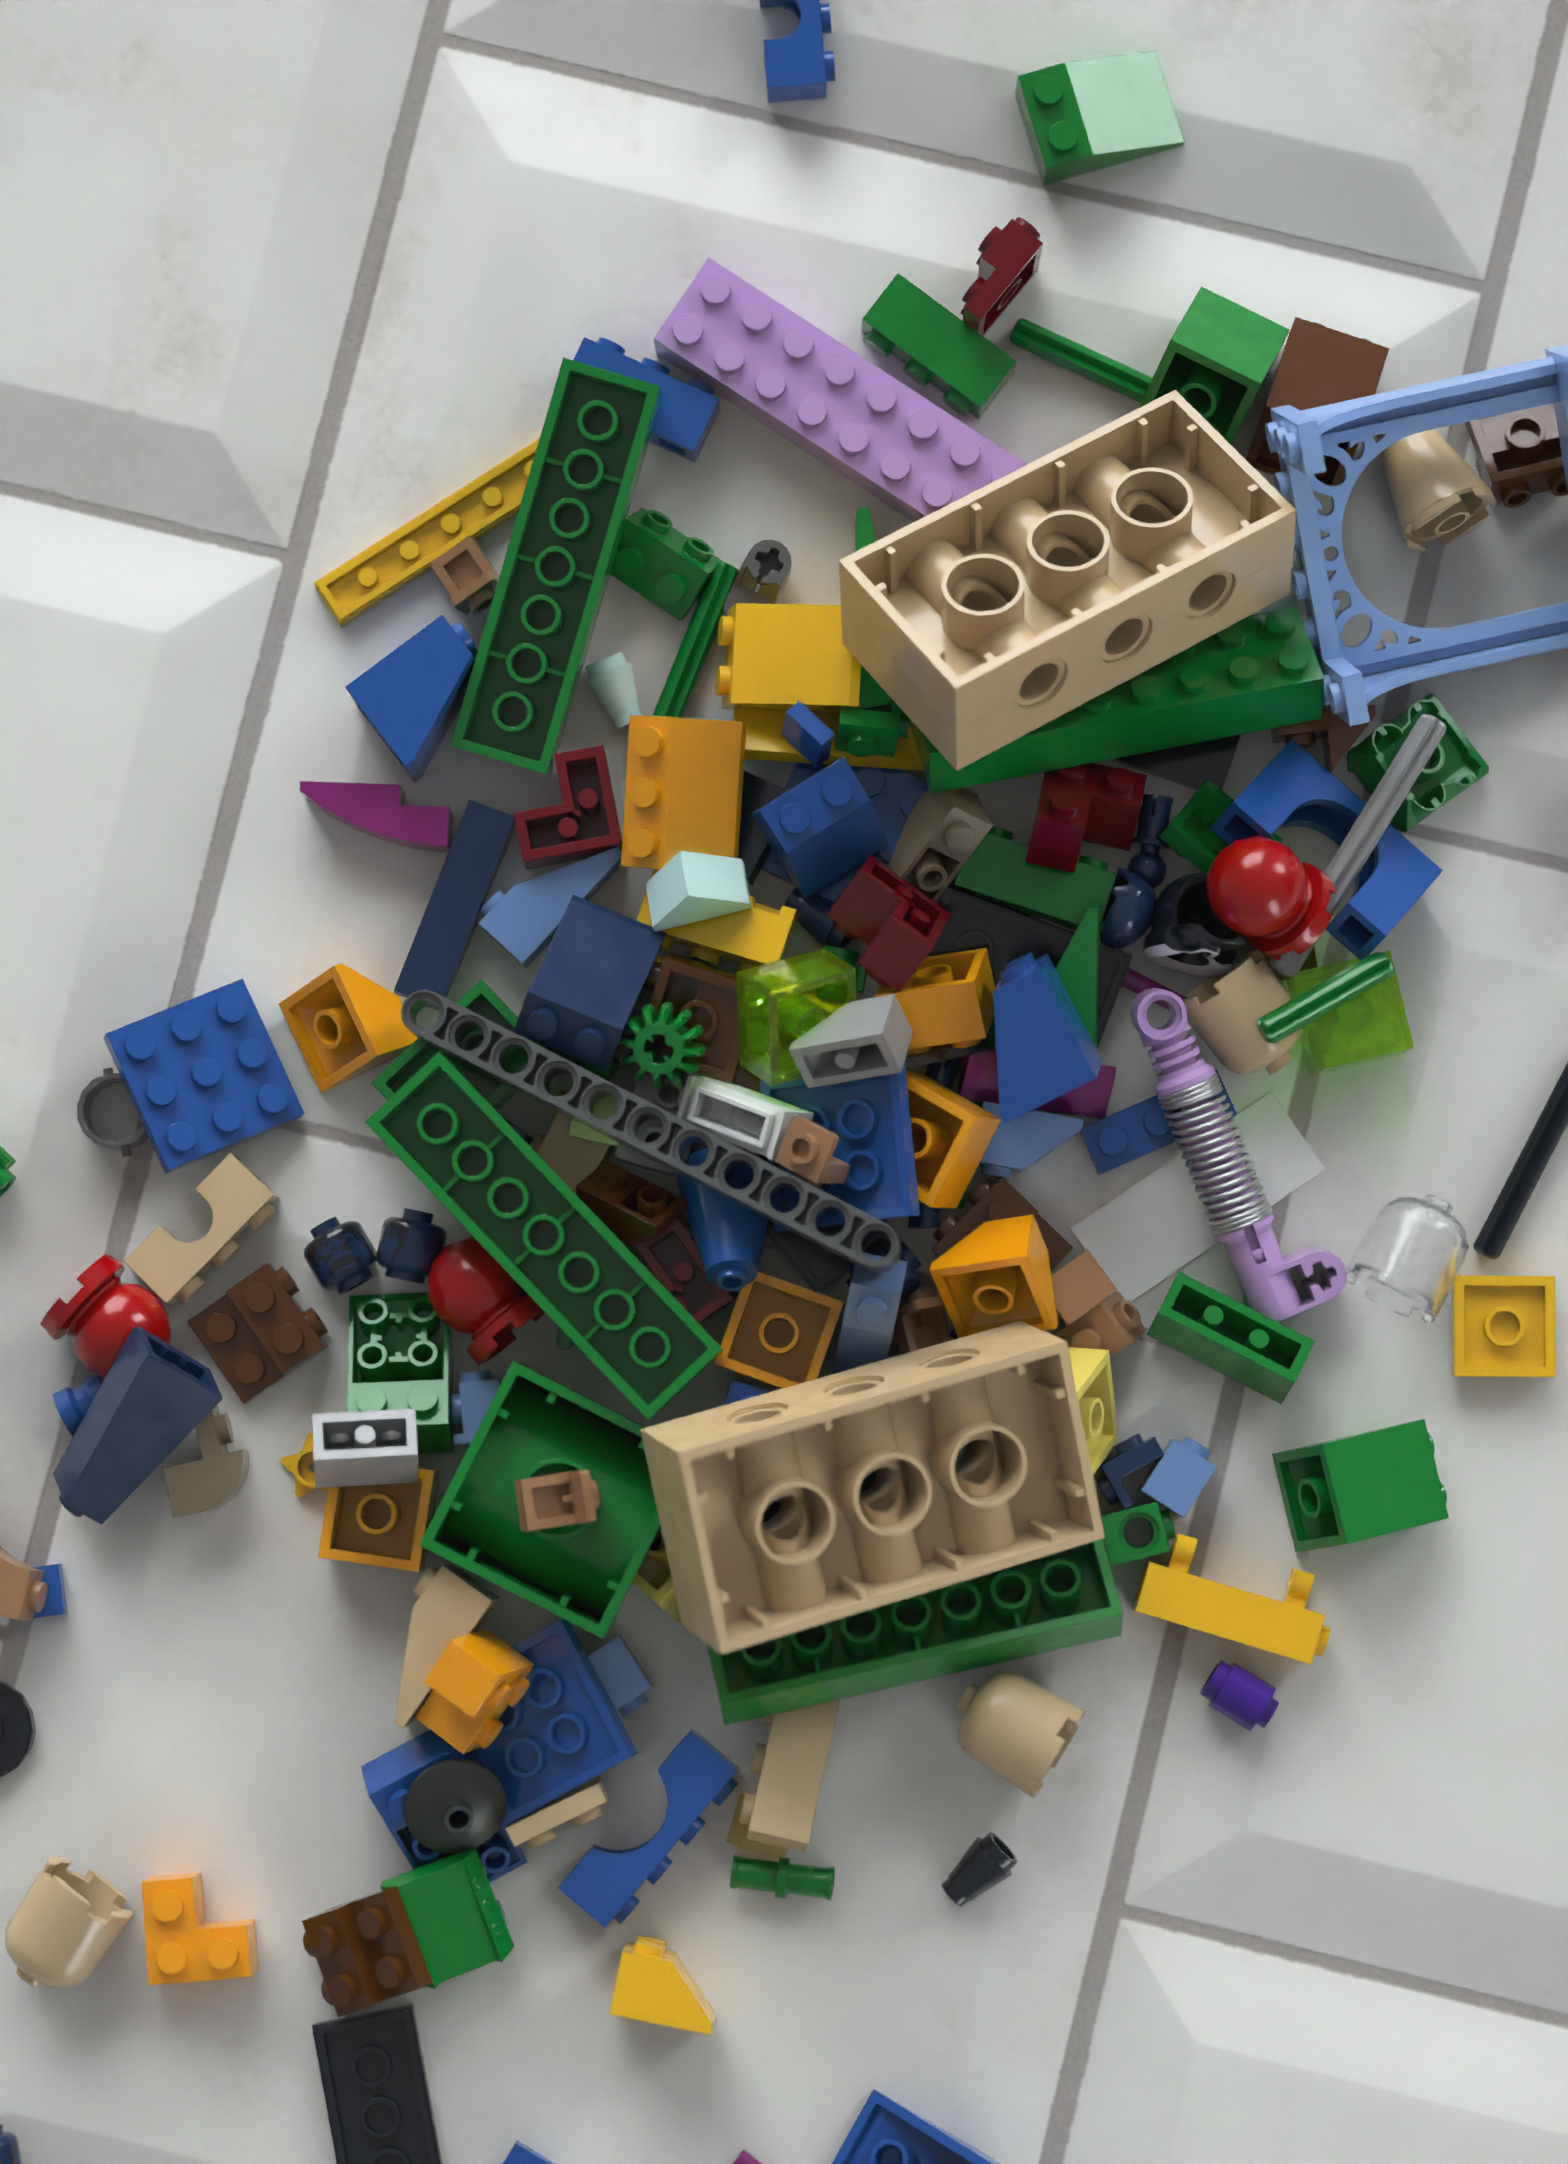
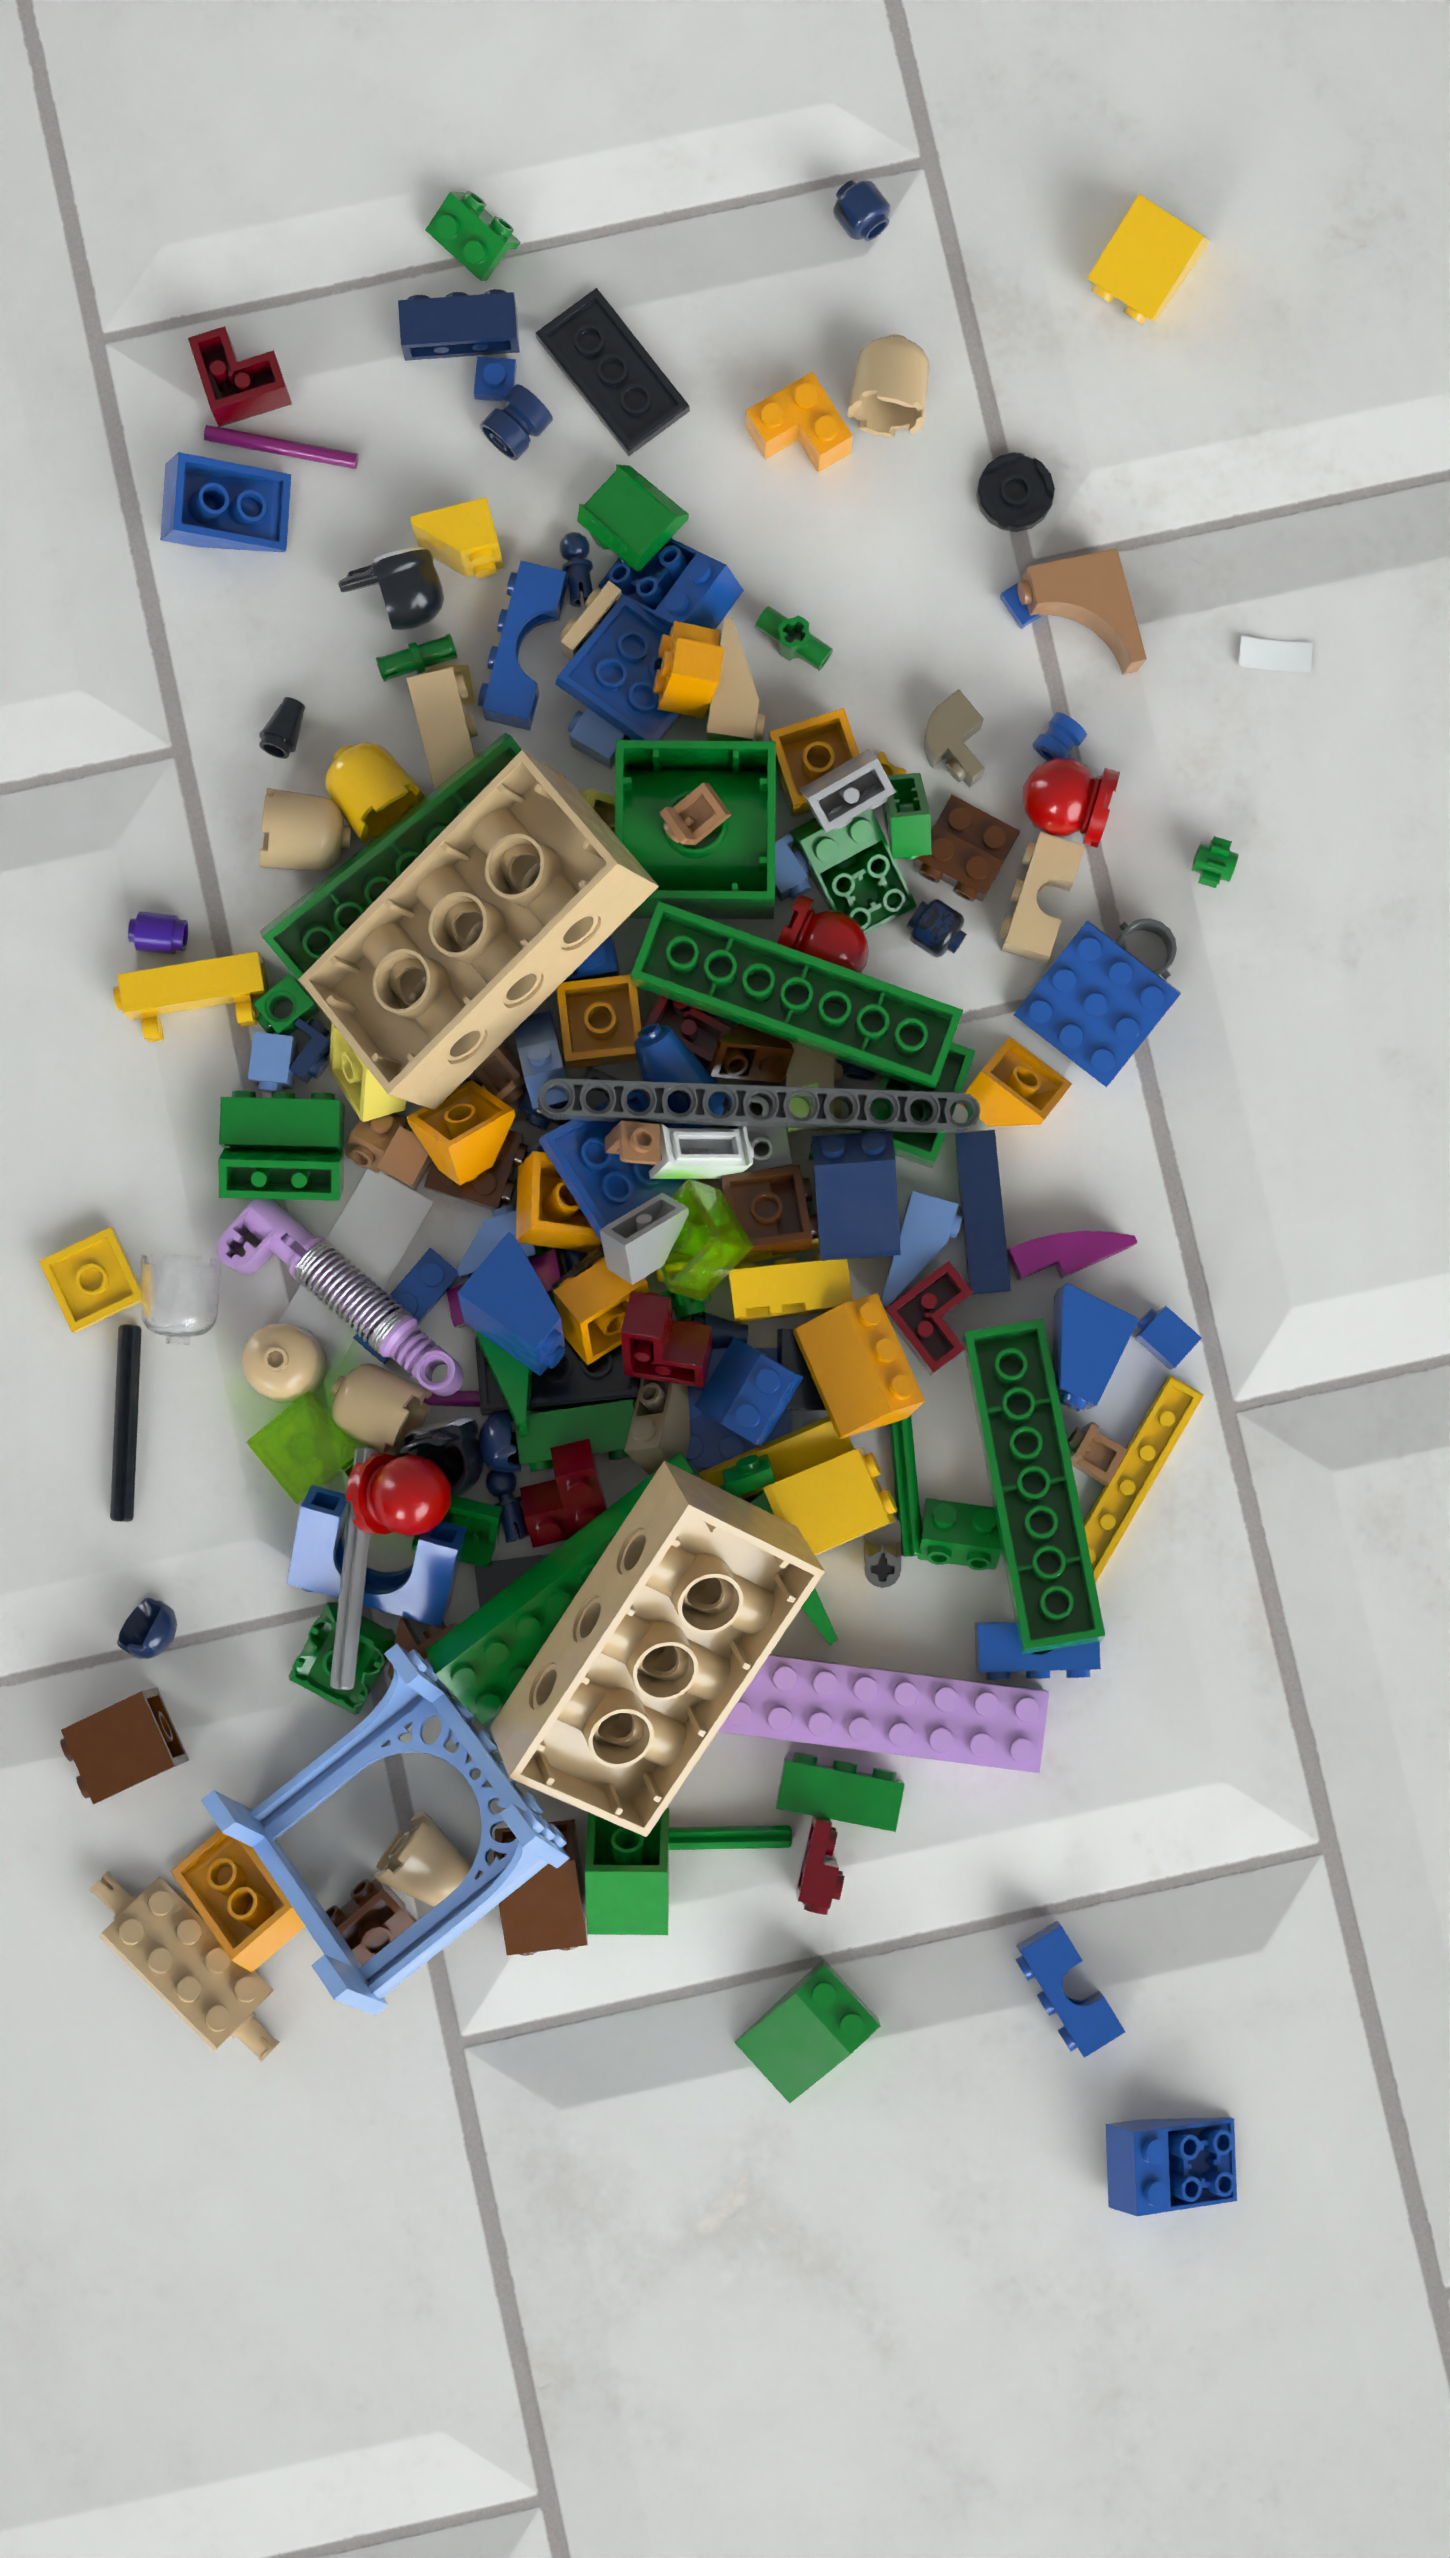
camera: 150 degrees right, 0 degrees up
dark blue slope [53,1326,223,1525] -> none
reddish brown plate [302,1886,433,2017] -> none
dark blue head [376,1208,447,1284] -> none
pearl dark grey dish [404,1759,506,1853] -> none
light aqua cone [585,652,642,729] -> none
green gear [619,1002,706,1089] -> none
light aqua slope [645,851,752,932] -> none
blue tile [781,701,834,768] -> none
green axle [1257,952,1394,1043] -> none
green slope [1272,1419,1449,1552] -> none
none -> green brick [219,1091,345,1151]
none -> tan cylinder [242,1323,327,1403]
none -> yellow cylinder [325,742,425,843]
none -> black piece [338,547,444,630]
none -> dark blue wheel [480,384,553,461]
none -> dark blue pin [559,532,593,607]
none -> green axle [755,606,833,671]
none -> green brick [882,773,932,859]
none -> blue brick [1135,1306,1202,1370]

